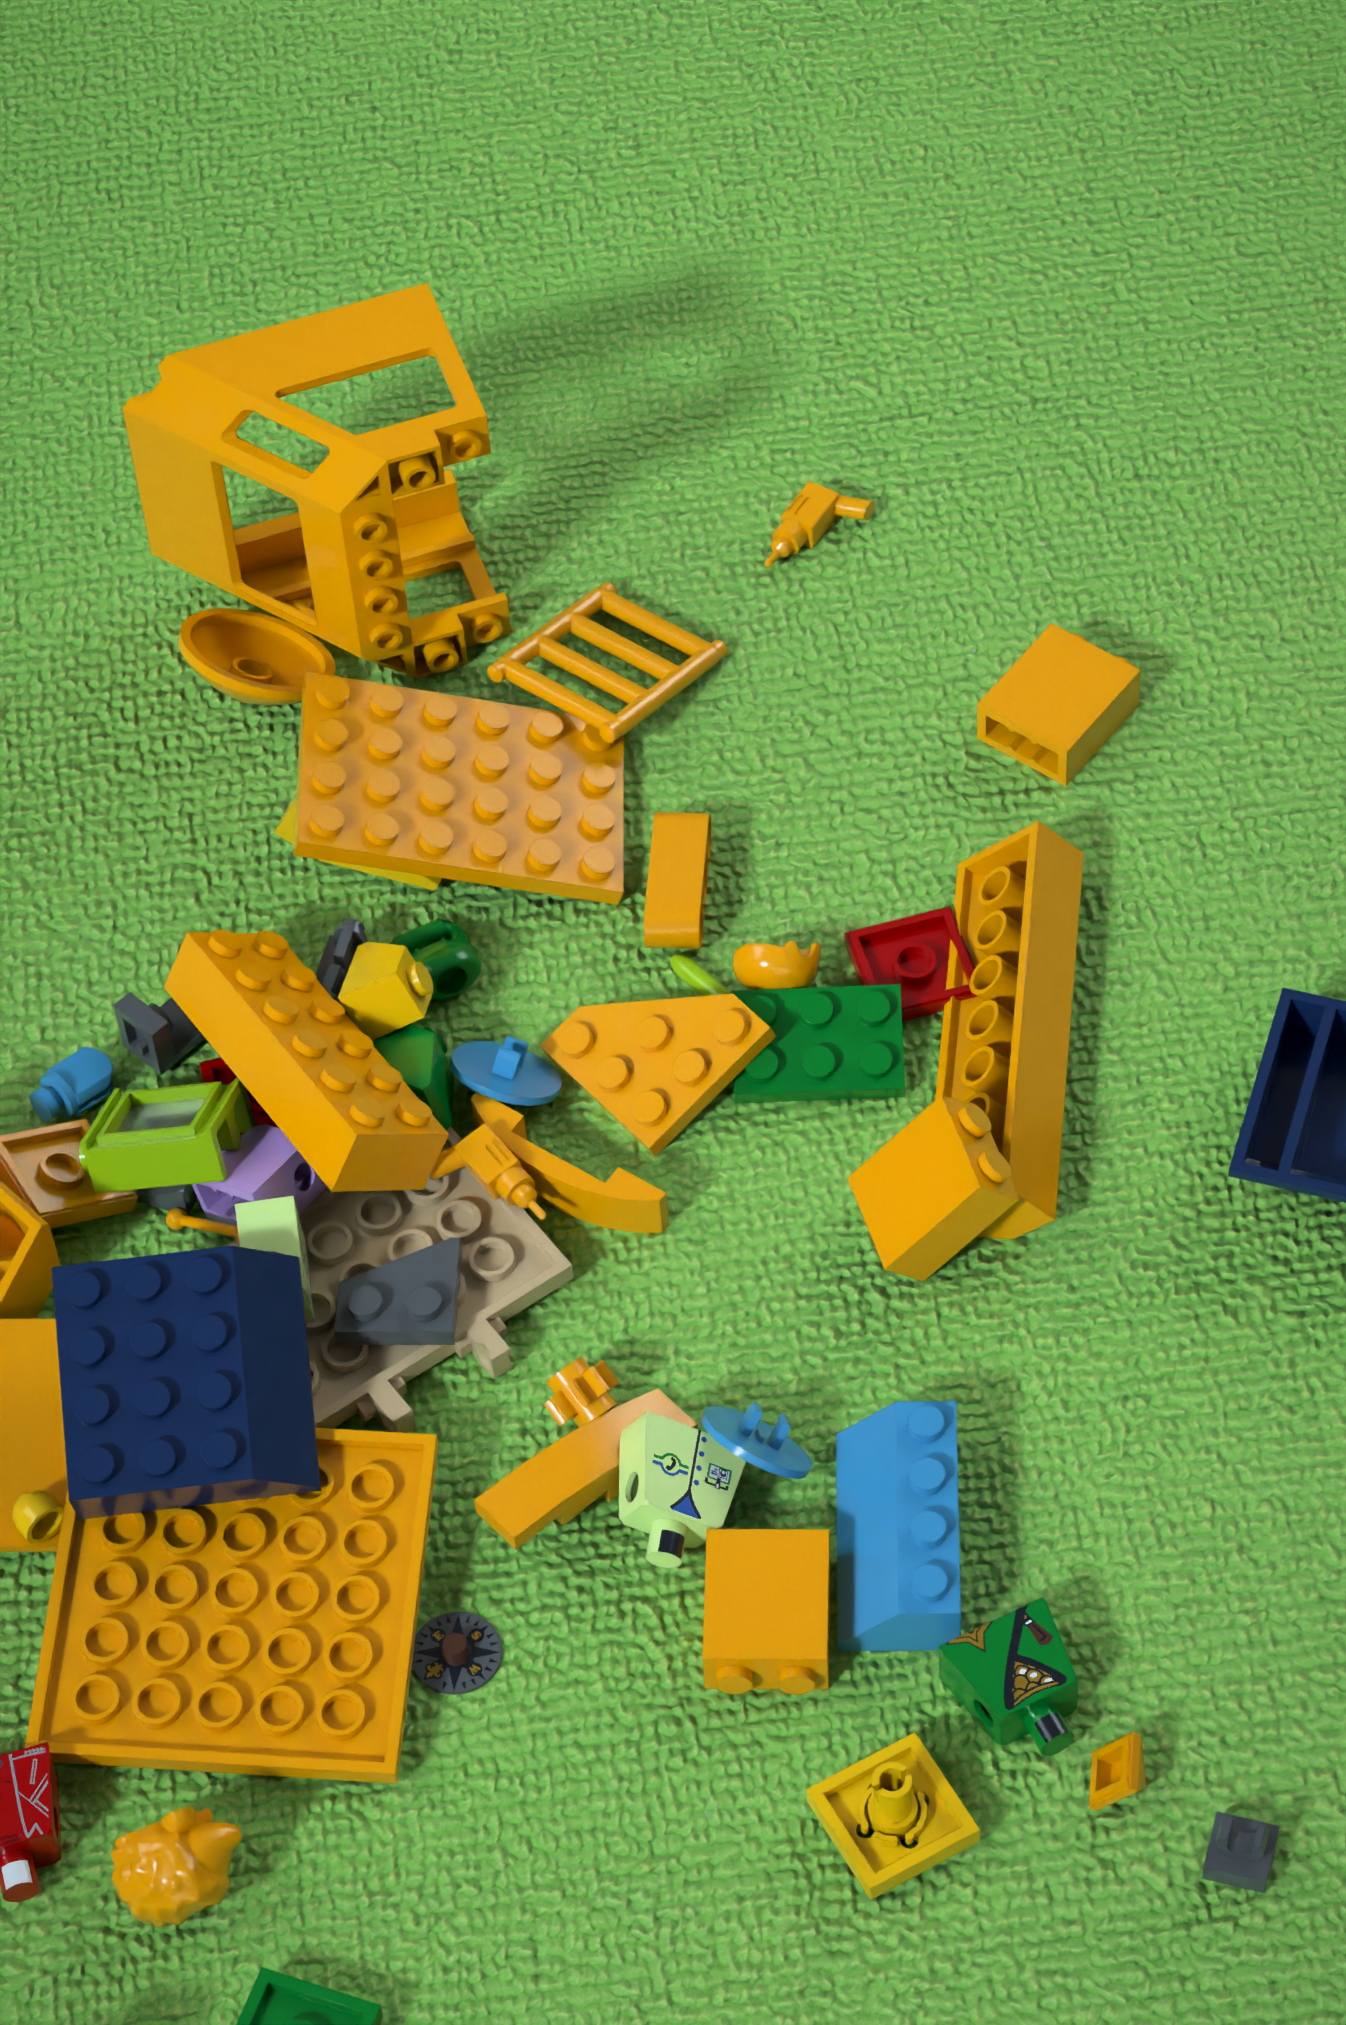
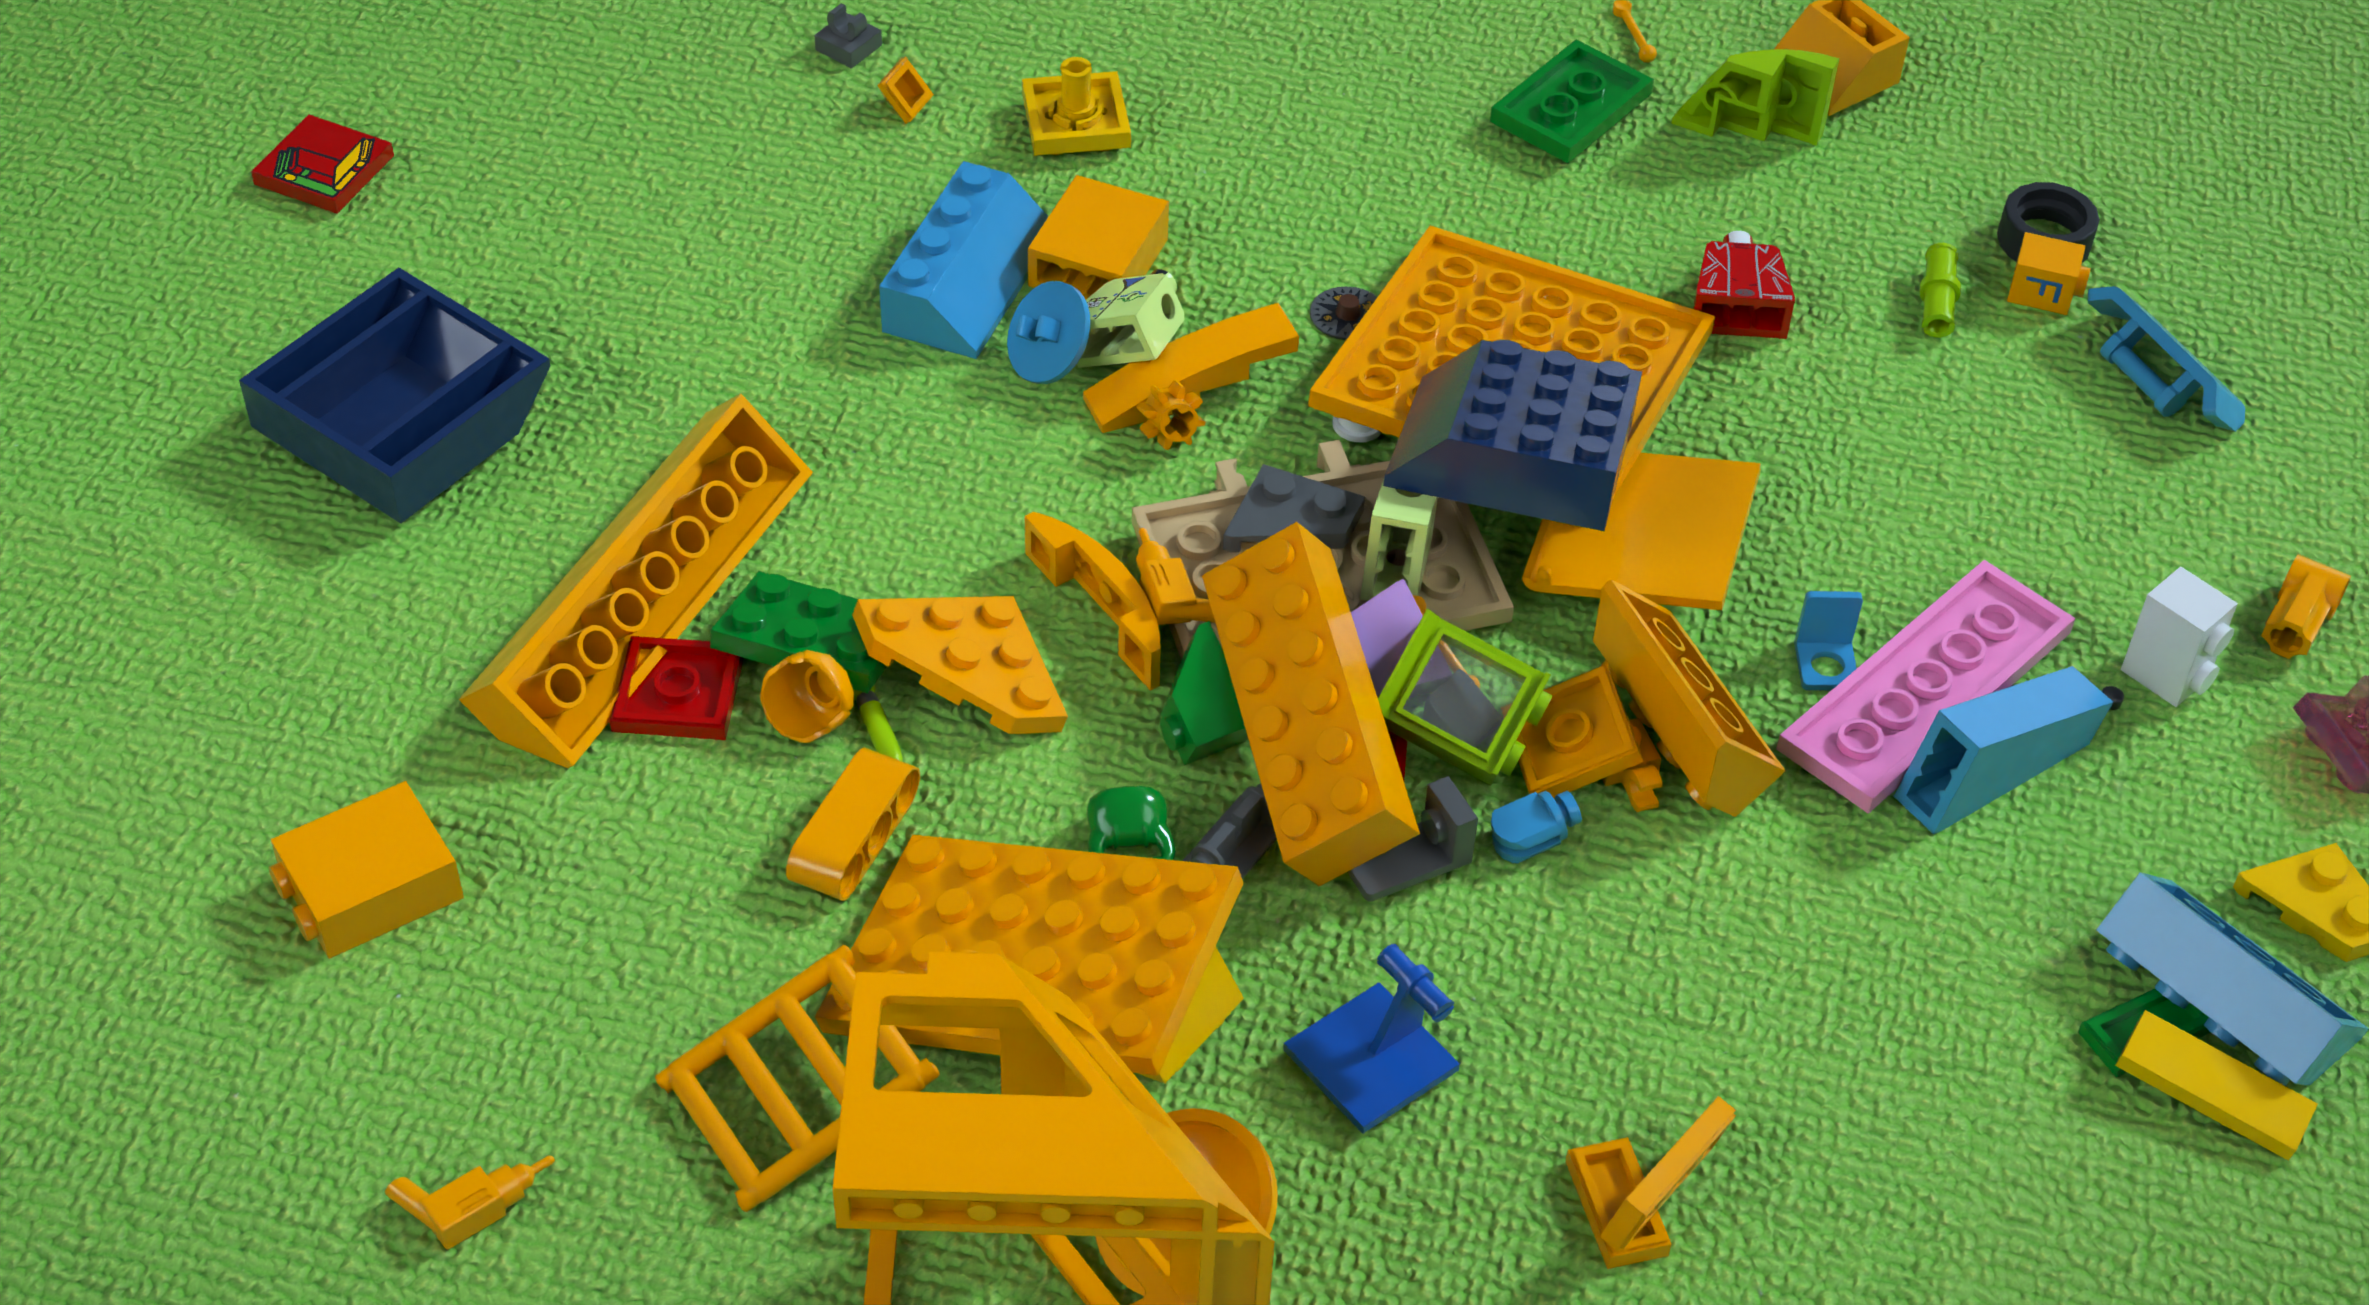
camera: 165 degrees left, 5 degrees down
yellow hinge [12,1490,64,1544] -> none
light orange animal [110,1806,242,1928] -> none
yellow slope [338,942,433,1040] -> none
dark azure piece [450,1035,562,1106] -> none
light orange brick [847,1095,1019,1282] -> none
green torso [939,1597,1078,1756] -> none
none -> blue plate [1283,944,1460,1134]

